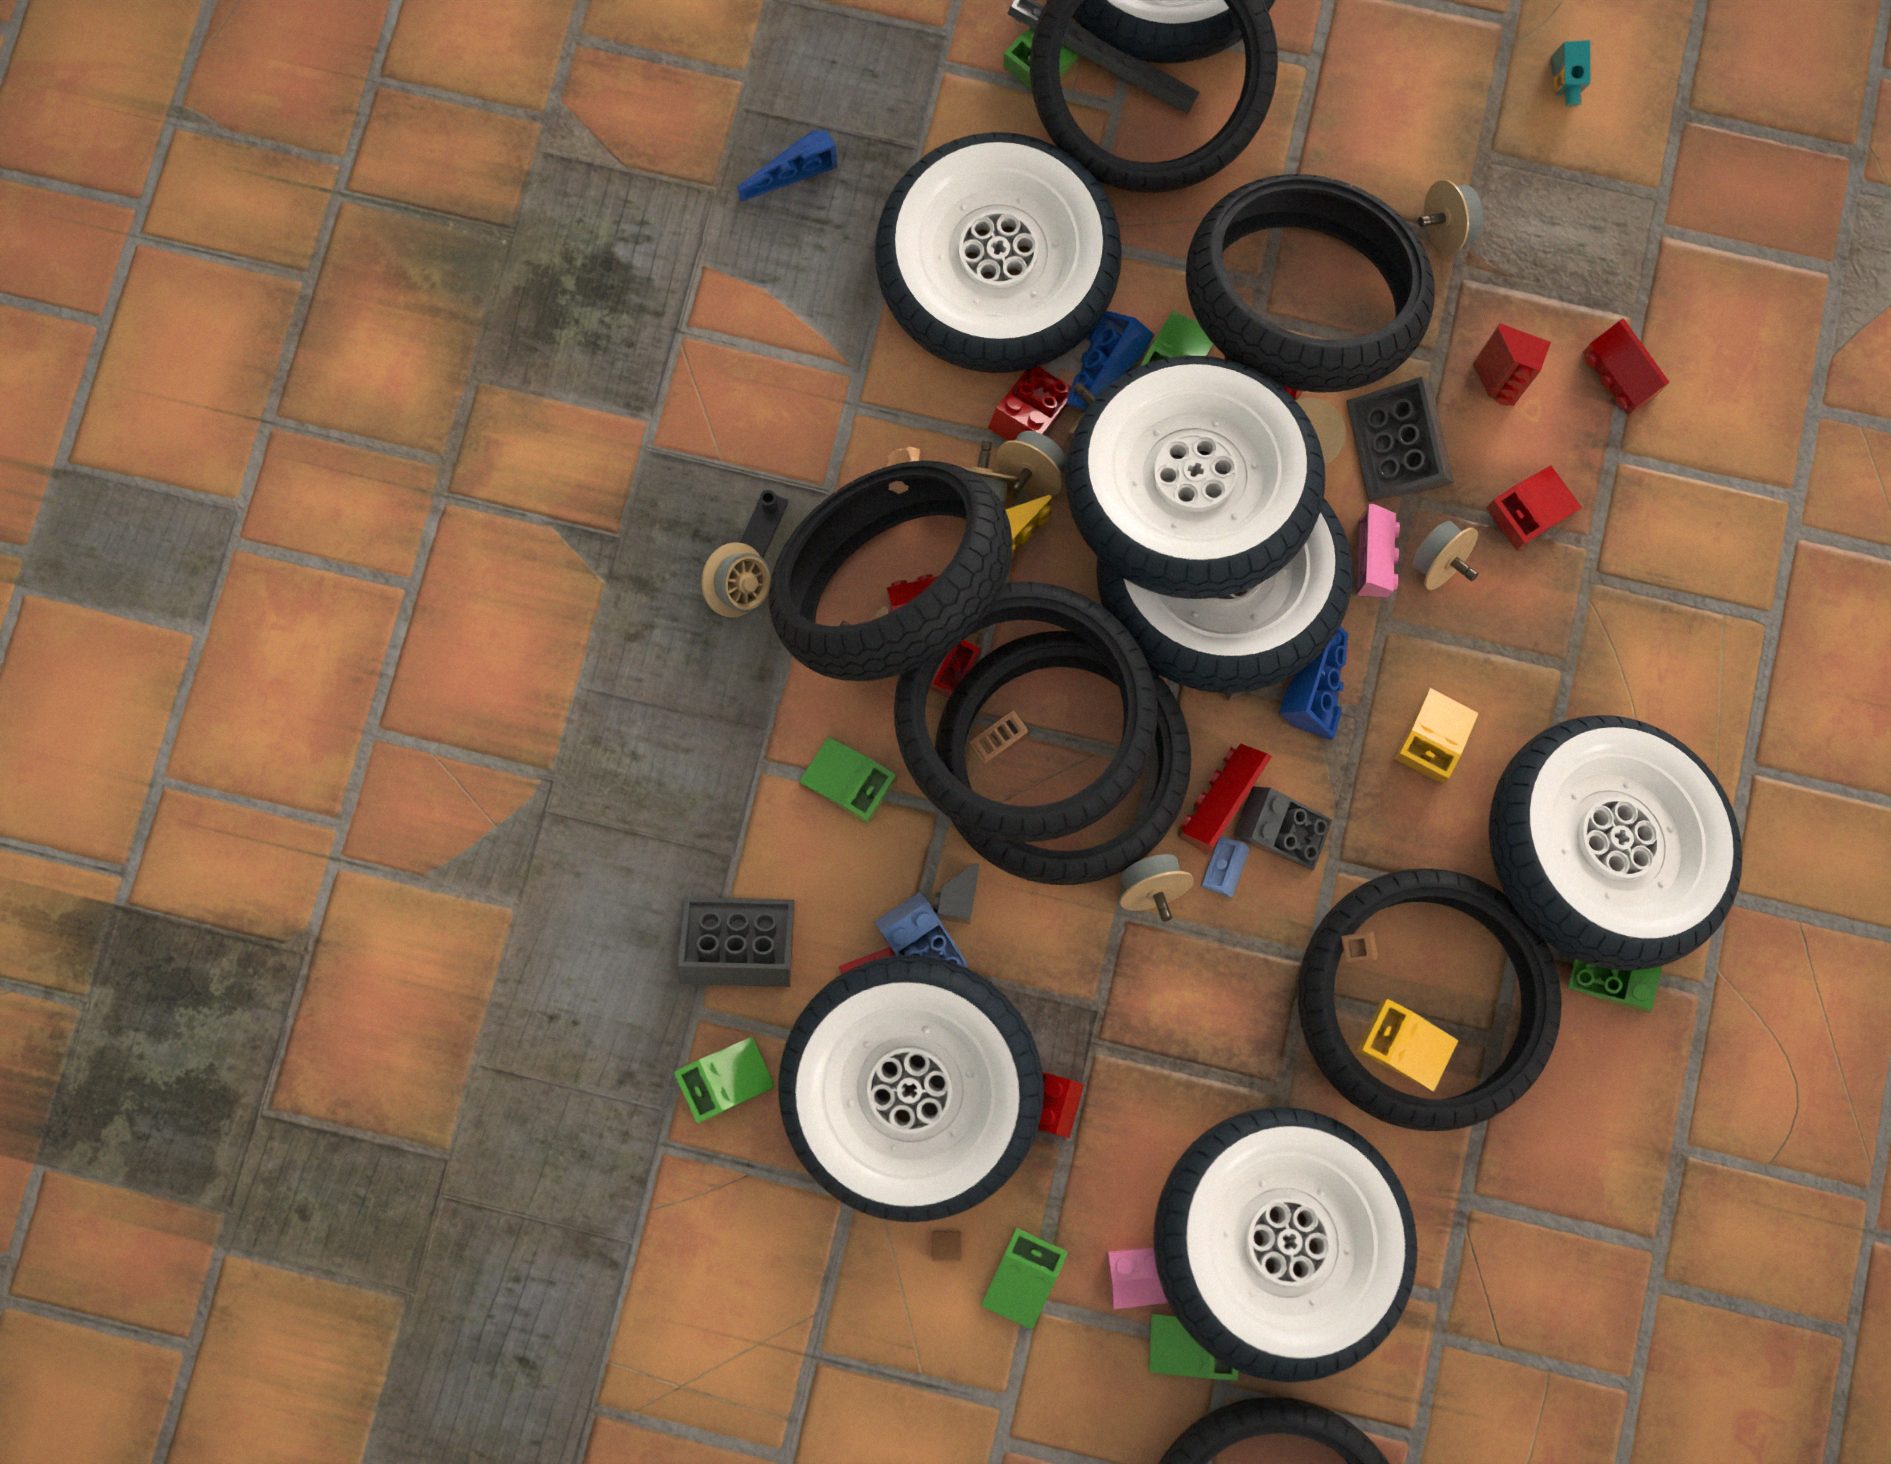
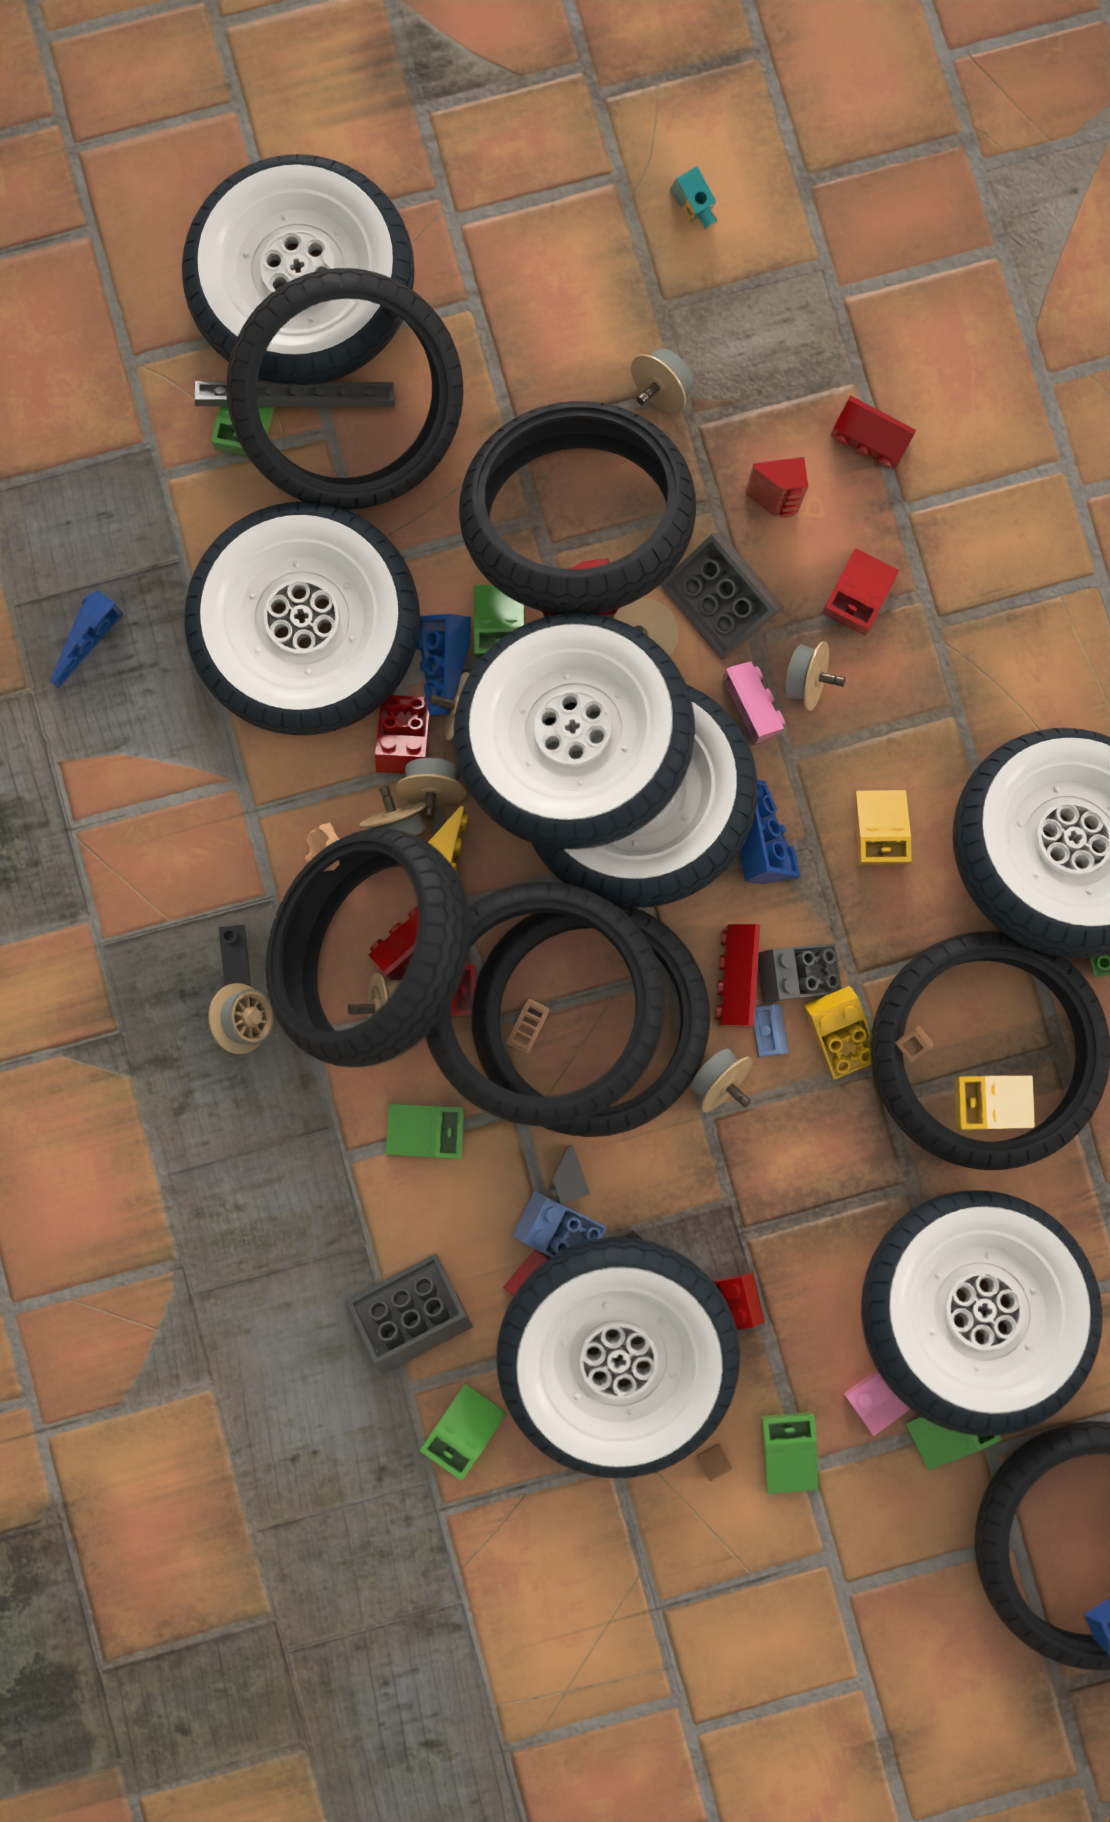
camera: 30 degrees left, 5 degrees up
none -> yellow slope [803,986,871,1080]

